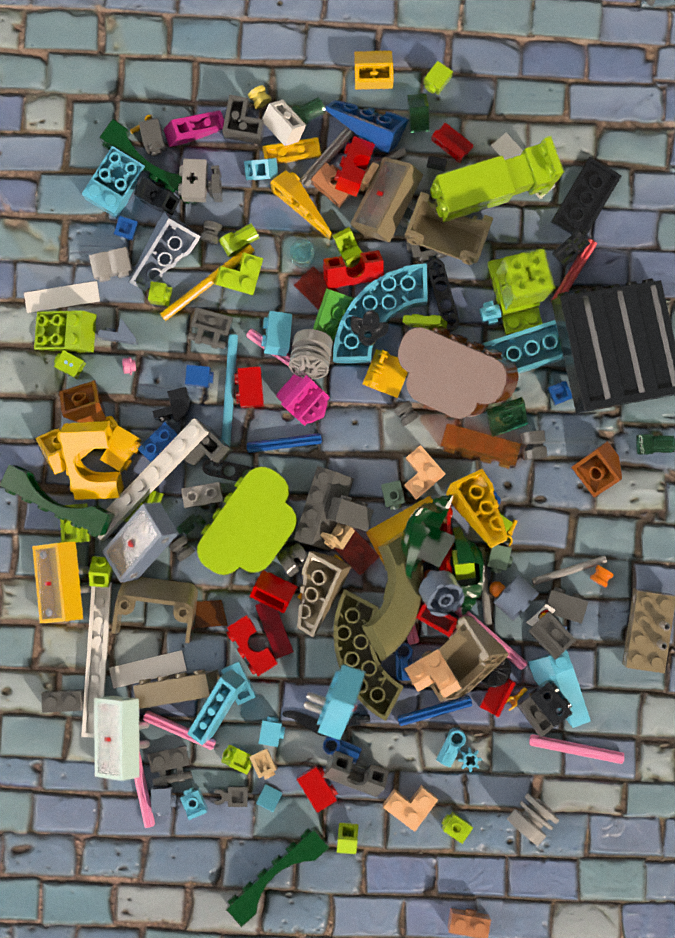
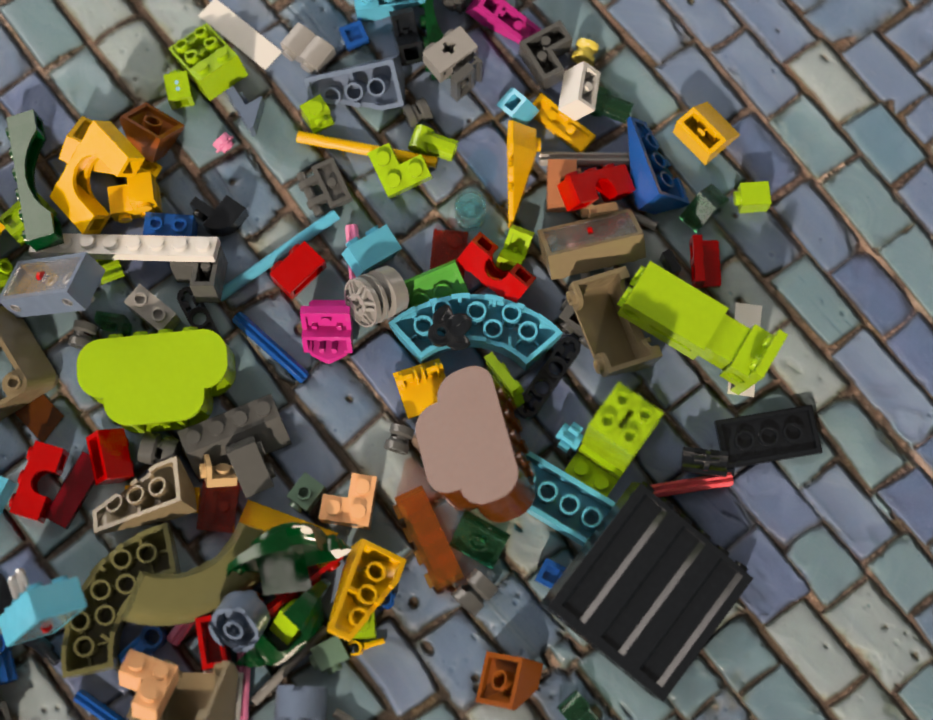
camera: 50 degrees right, 10 degrees down
blue brick [185,365,214,388] -> none
orange hinge [489,581,506,598] -> none

